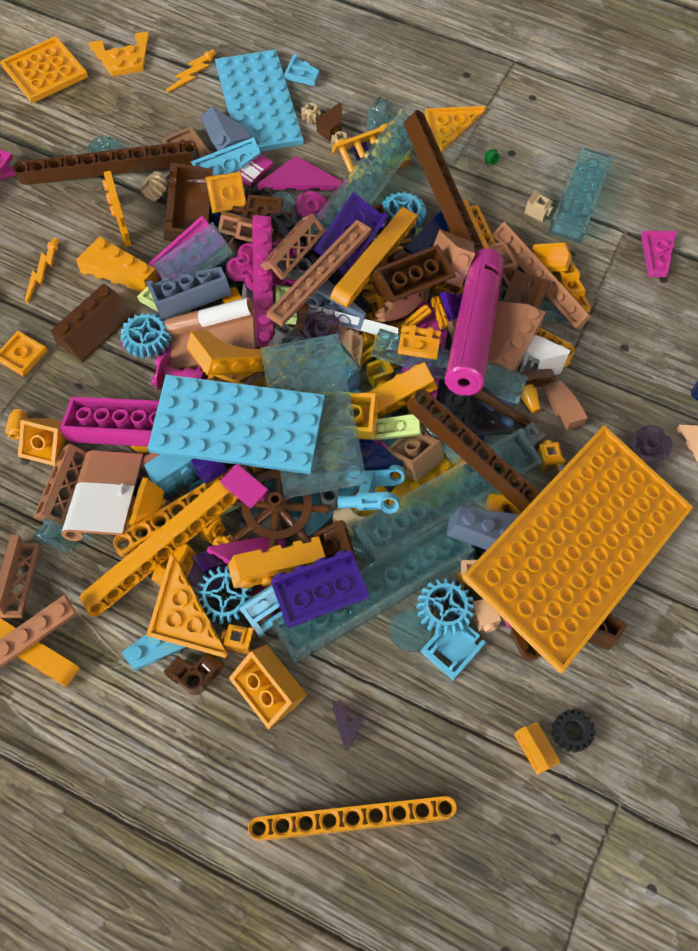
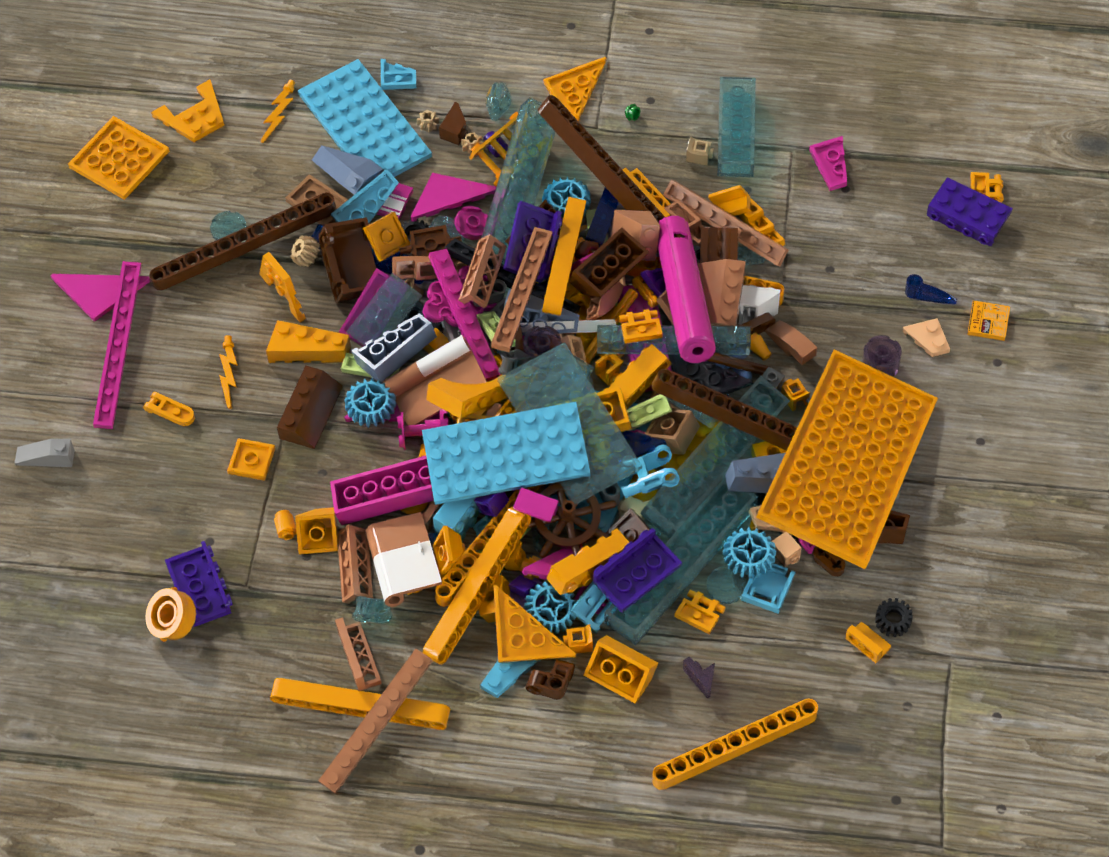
camera: 15 degrees left, 5 degrees down
none -> light orange plate [674,589,726,635]

